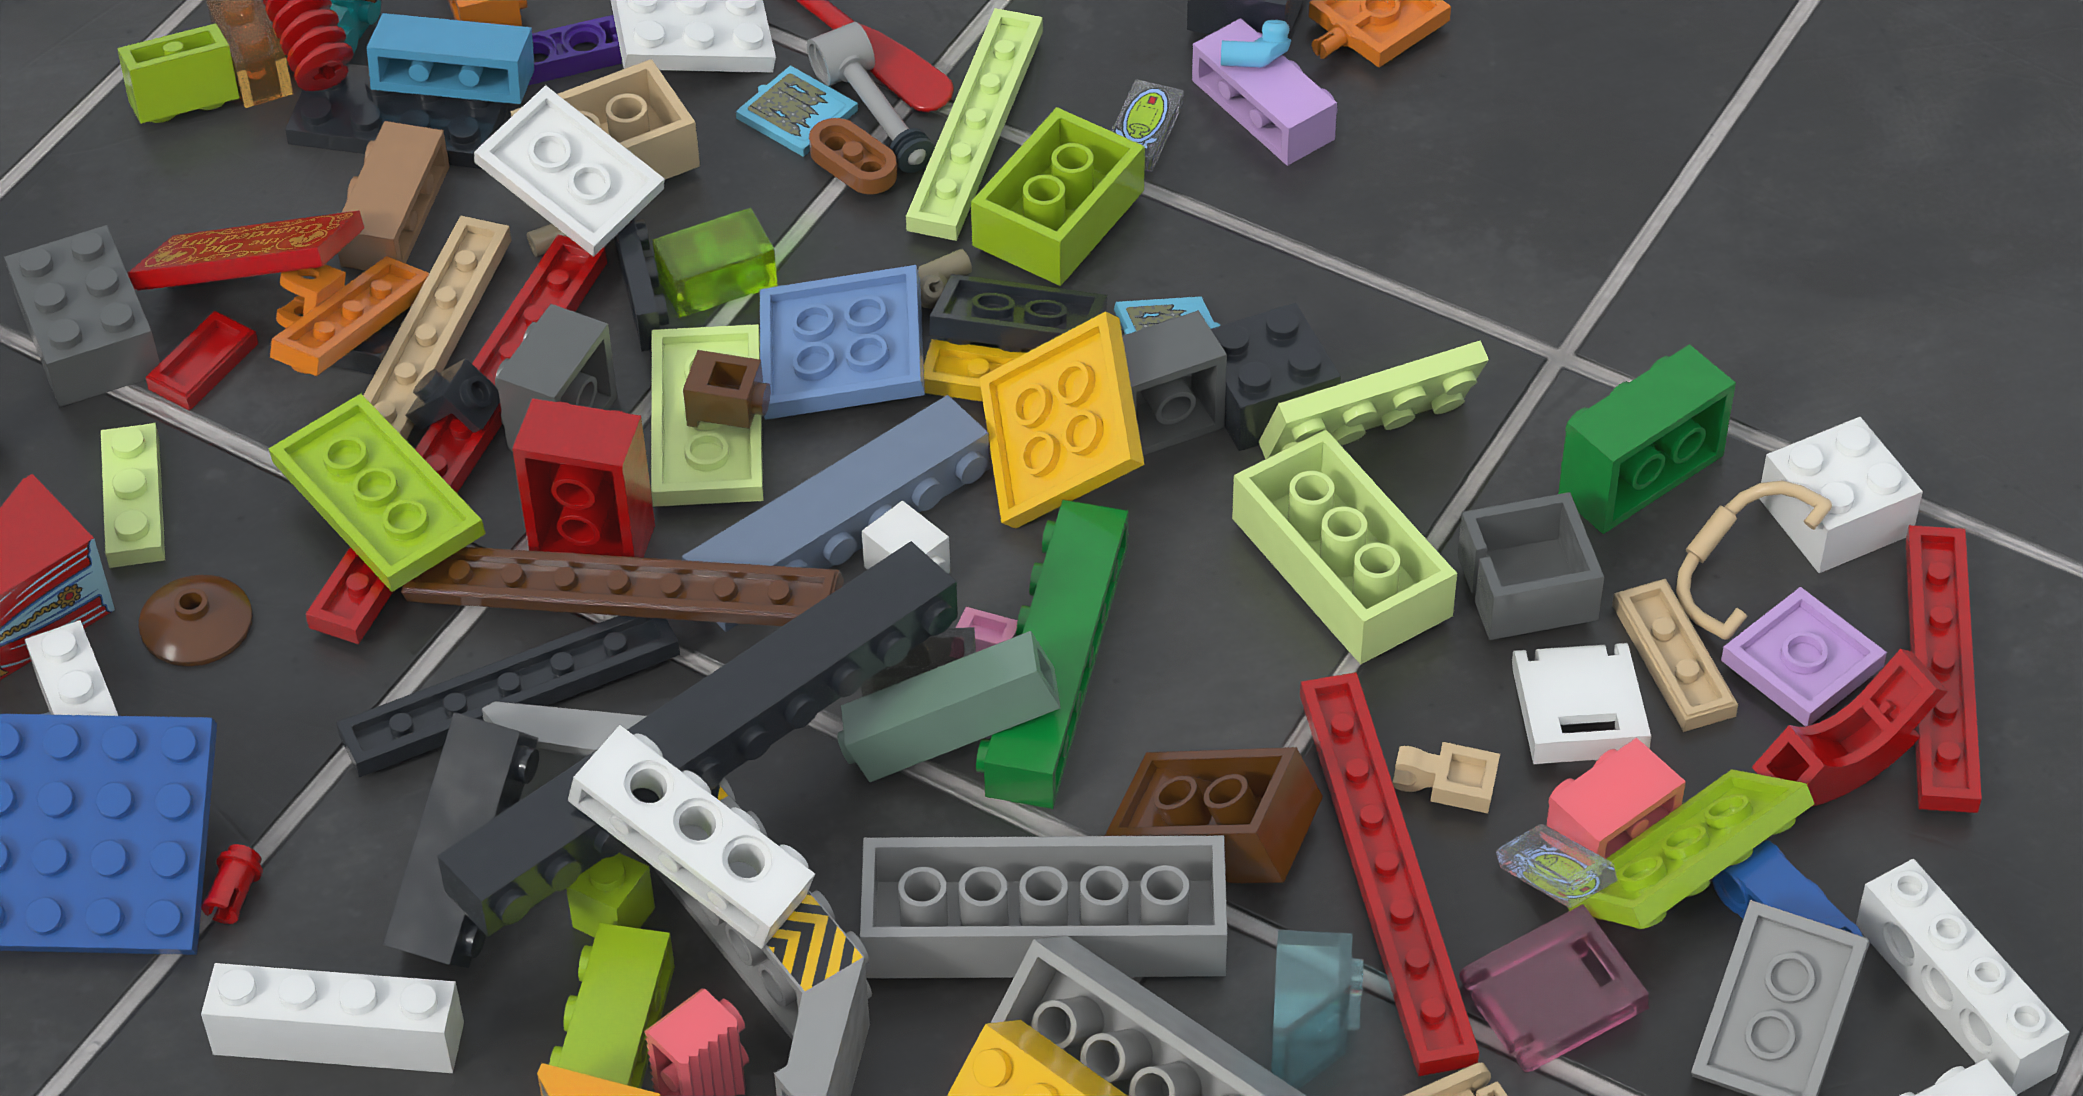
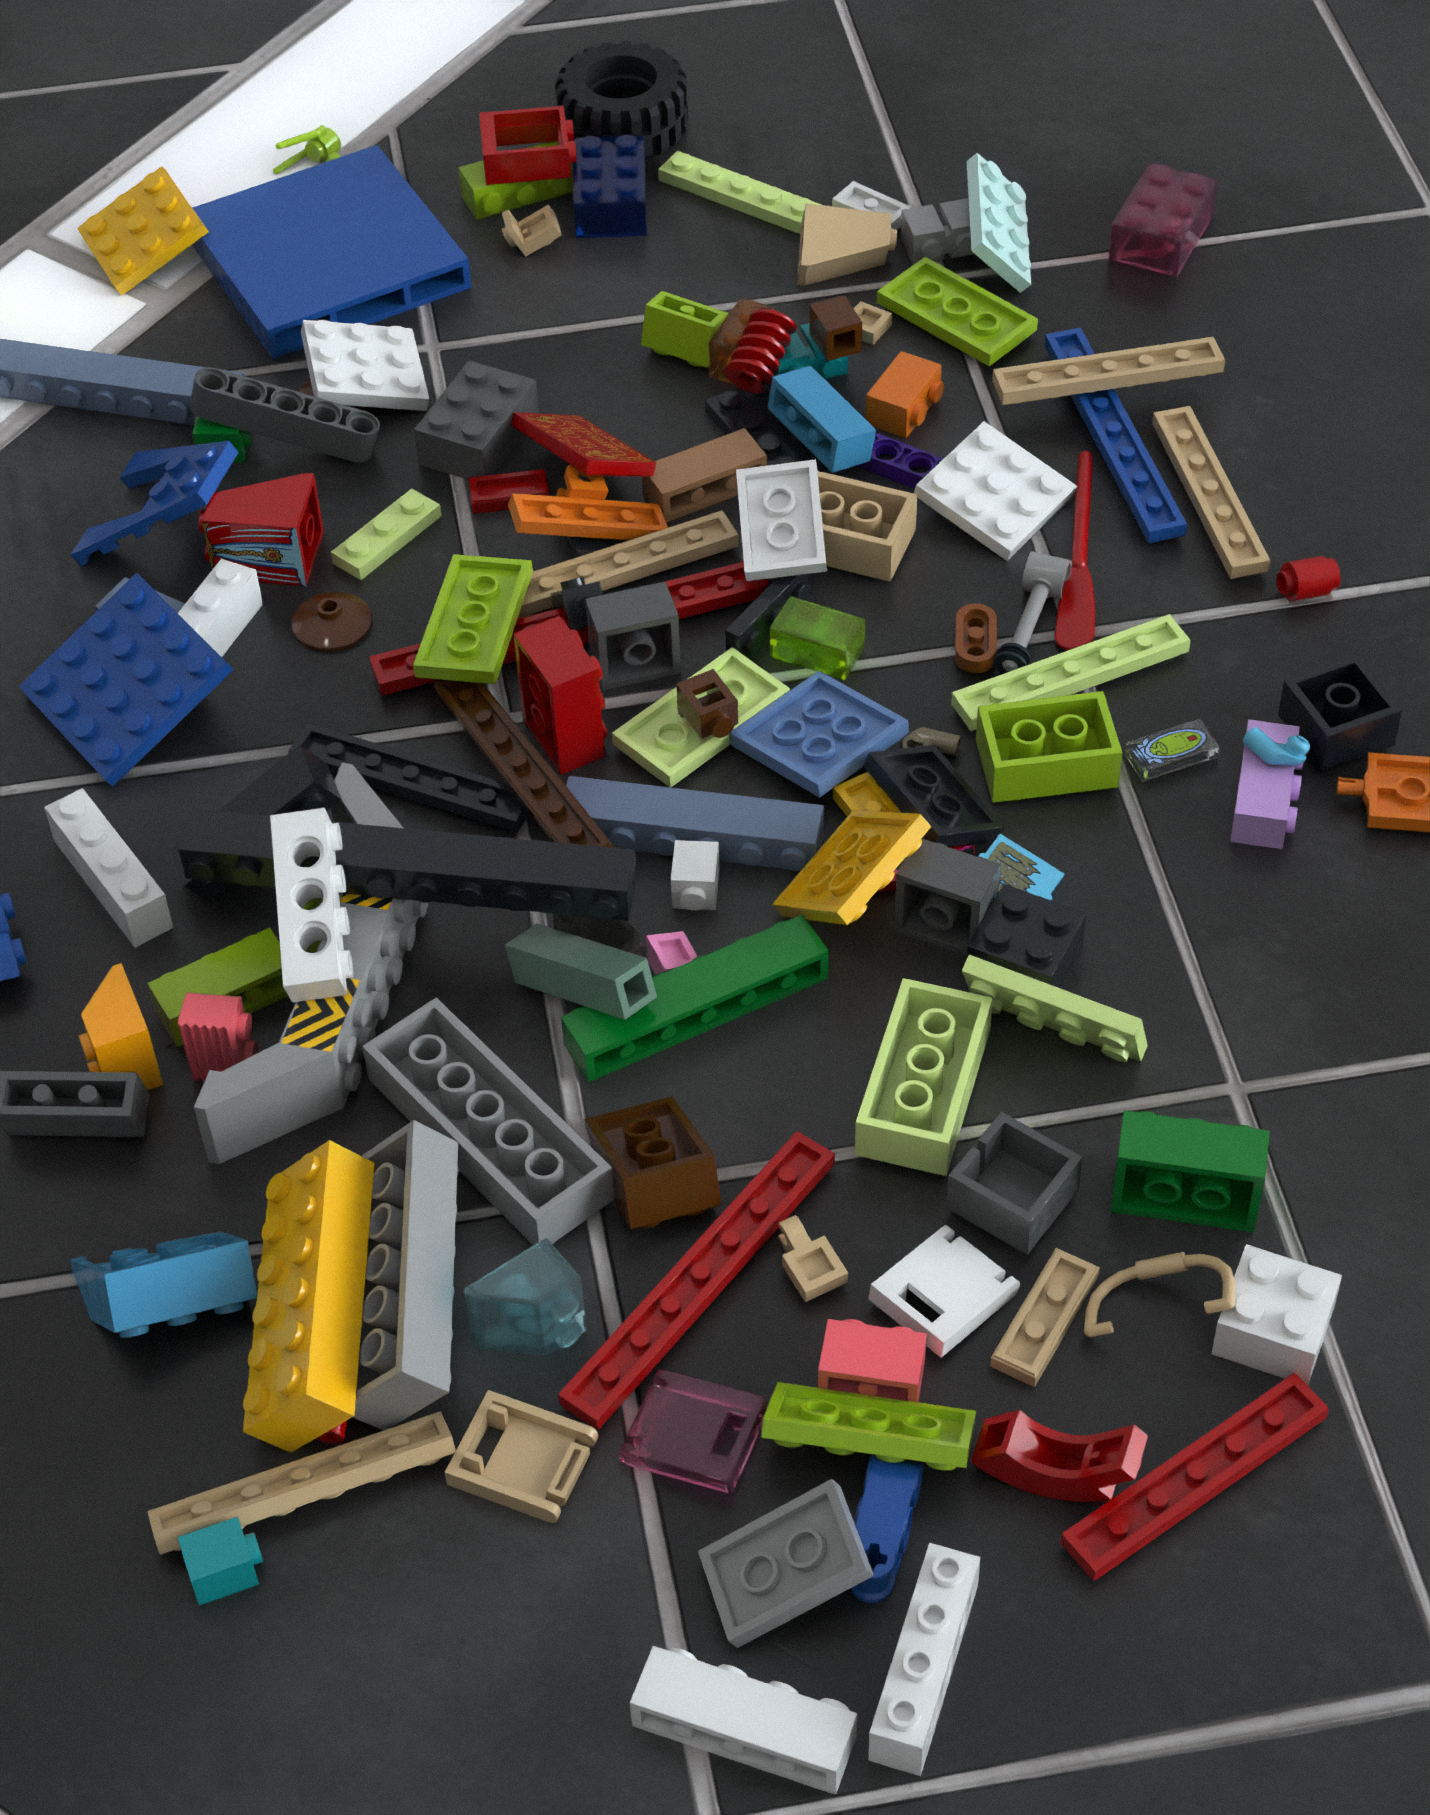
camera: 50 degrees right, 0 degrees up
red pin [201,844,263,924] -> none
piece [736,65,858,157] -> none
clear tile [1496,823,1618,908] -> none
lavender plate [1721,587,1887,726] -> none

